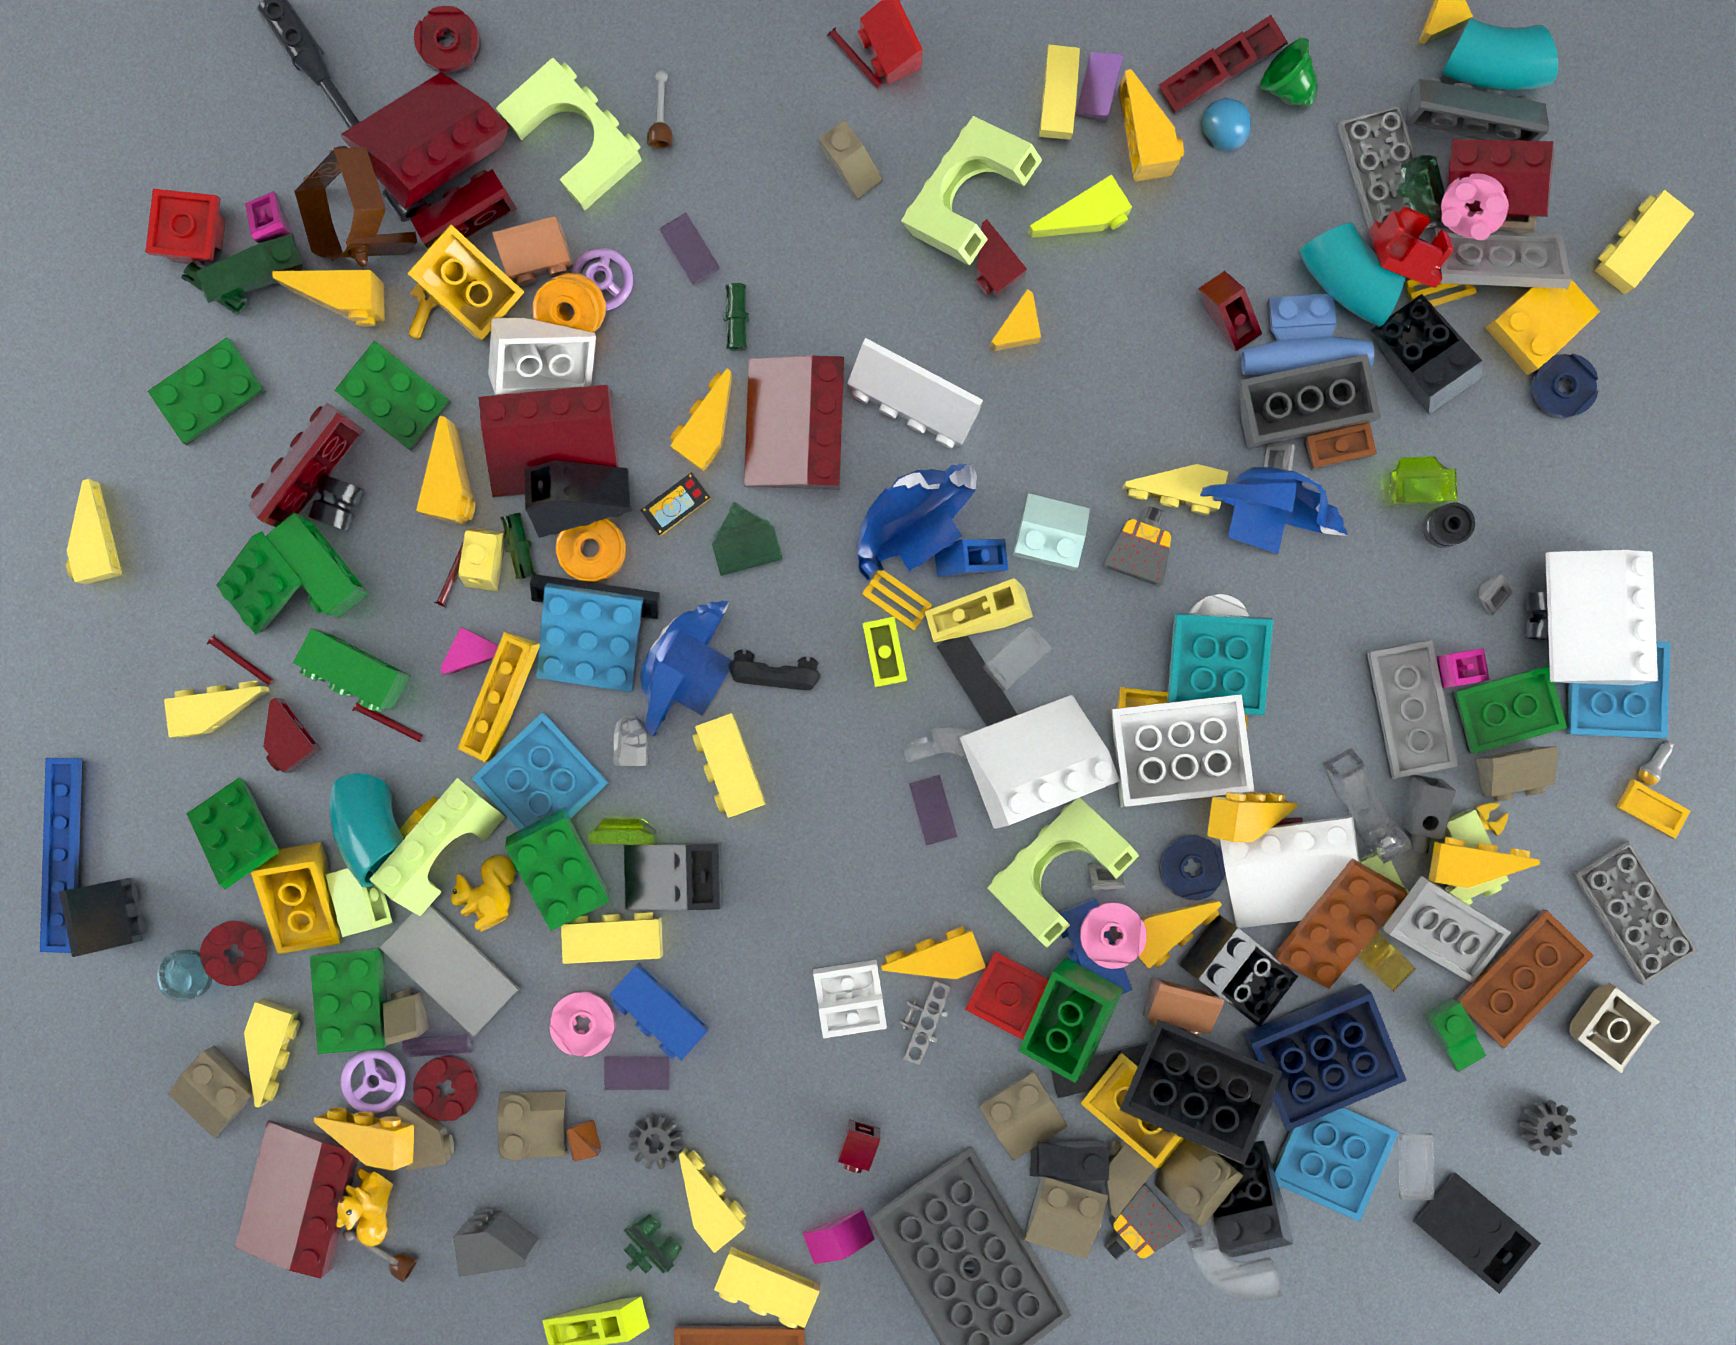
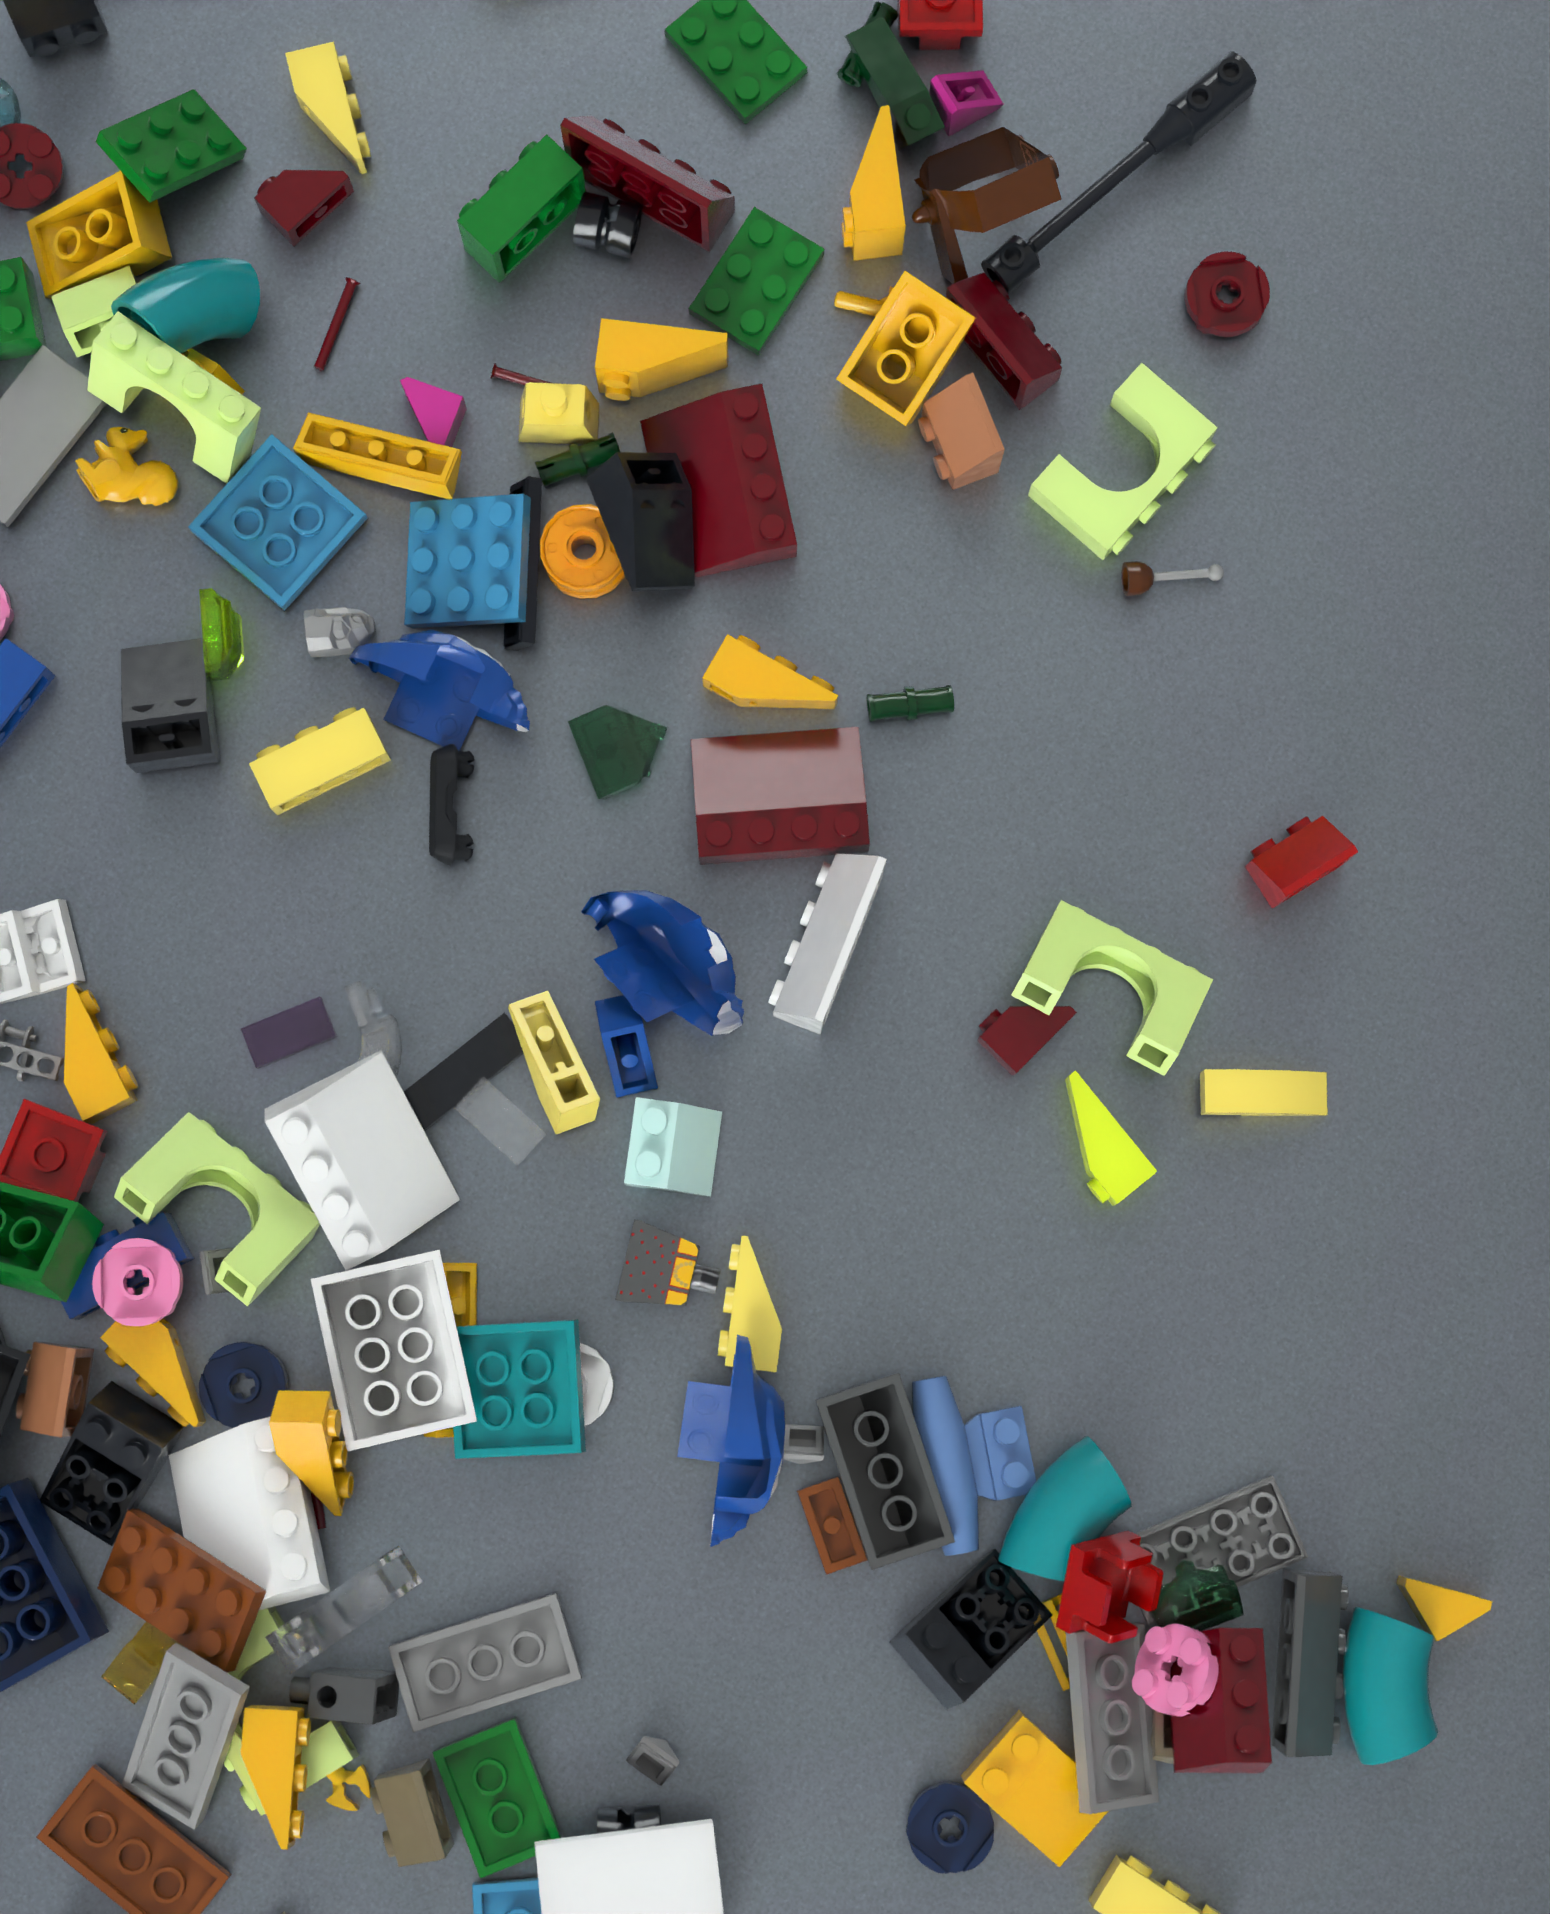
camera: 85 degrees right, 5 degrees down
dark red piece [207,634,273,686] -> none
green plate [216,531,302,635] -> none
green brick [293,628,411,712] -> none
dark red slope [341,72,509,210] -> none
white slope [488,318,596,395] -> none
green brick [505,808,609,931] -> none
light orange wheel [533,272,606,333] -> none
light yellow brick [561,912,663,964] -> none
lavender piece [570,248,633,311] -> none
tile [640,472,711,536] -> none
clear purple tile [659,212,720,285] -> none
dark tan slope [819,120,883,199] -> none
dark red piece [827,27,883,89] -> none
yellow tile [862,570,932,631] -> none
neon yellow brick [862,617,907,688] -> none
yellow slope [989,289,1041,351] -> none
medium lavender slope [1076,52,1124,122] -> none
yellow slope [1118,69,1184,182] -> none
dark red slope [1159,15,1288,112] -> none
dark red slope [1198,271,1262,351] -> none
dark azure hair [1202,97,1251,151] -> none
green piece [1260,37,1318,107] -> none
clear neon green slope [1390,456,1458,505] -> none
black wheel [1422,502,1475,548] -> none
green arch [1423,998,1487,1072] -> none
dark pink slope [1436,648,1490,688] -> none

